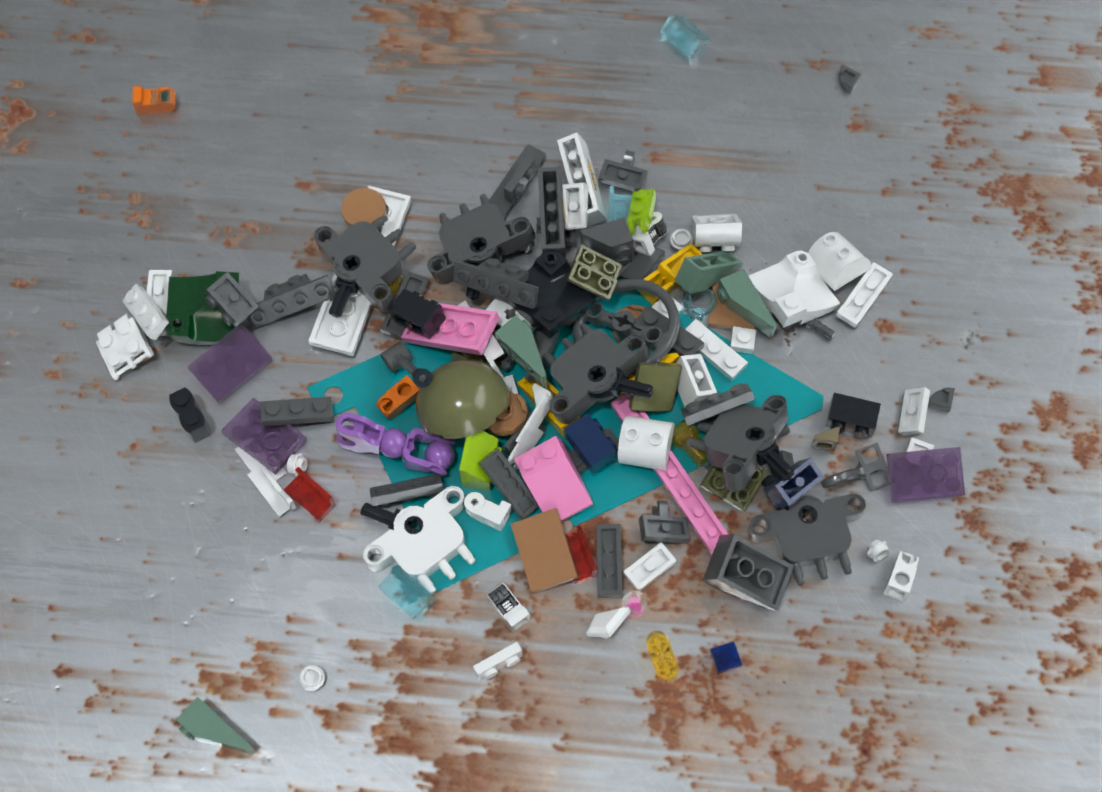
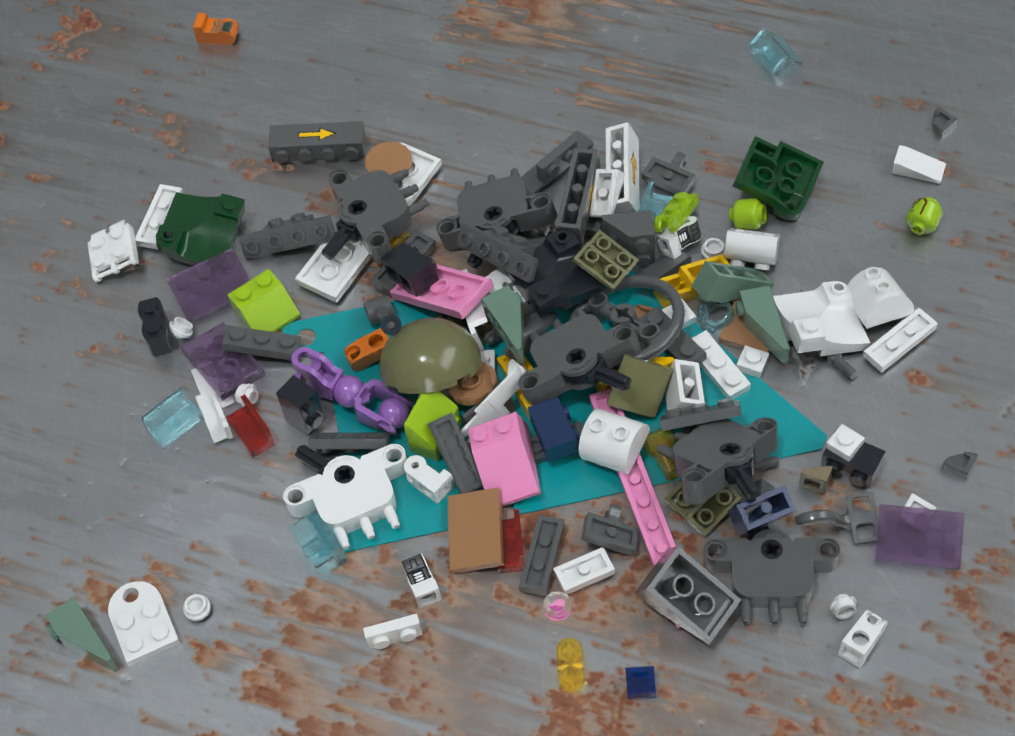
camera: 20 degrees right, 10 degrees down
white plate [122,283,169,340] -> none
dark grey bracket [204,272,259,328] -> none
white piece [586,607,631,639] -> none
white plate [898,387,930,436] -> none
none -> white plate [108,581,181,667]
none -> clear light blue panel [141,387,204,449]
none -> white plate [168,317,193,339]
none -> lime slope [227,269,301,332]
none -> dark grey brick [268,121,366,162]
none -> black brick [276,375,325,435]
none -> lime head [729,198,767,230]
none -> dark green slope [732,136,824,220]
none -> white plate [826,424,865,462]
none -> white slope [892,145,946,184]
none -> lime head [905,197,943,235]

